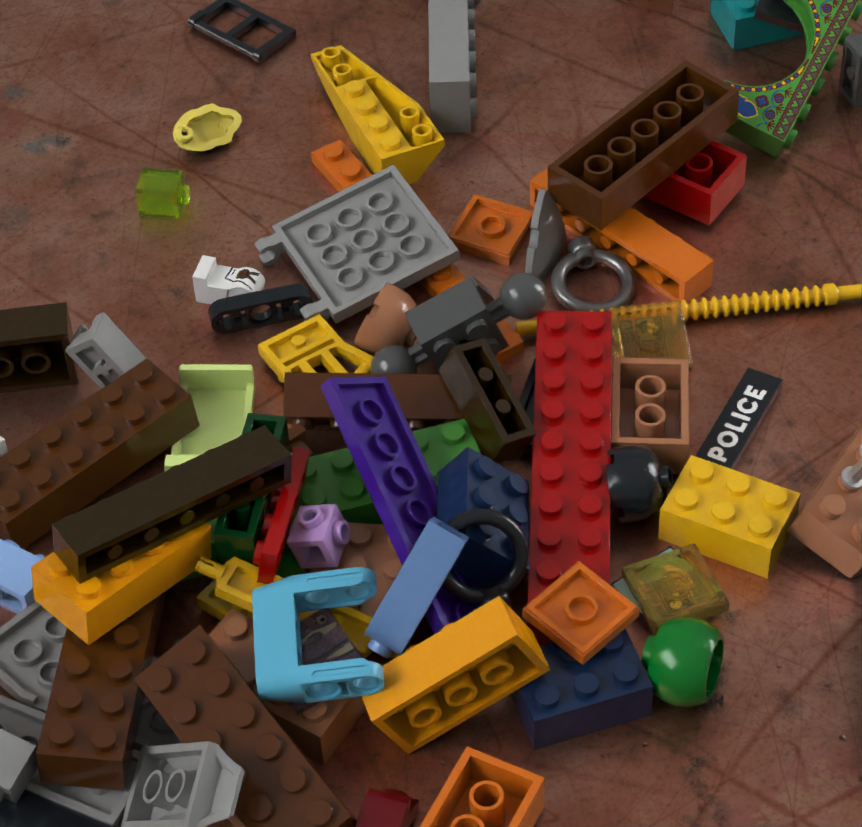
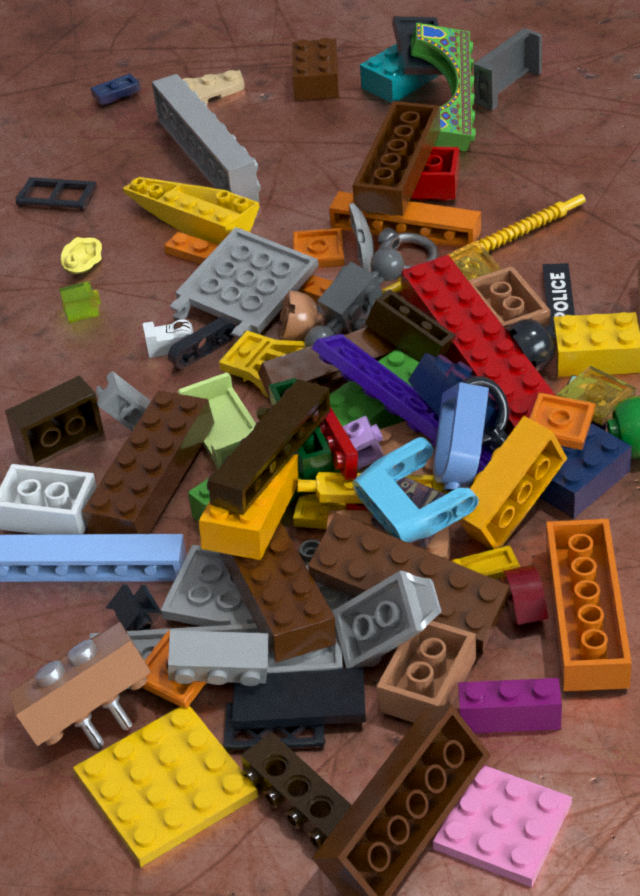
camera: 25 degrees left, 5 degrees down
none -> yellow tile [452,545,520,580]

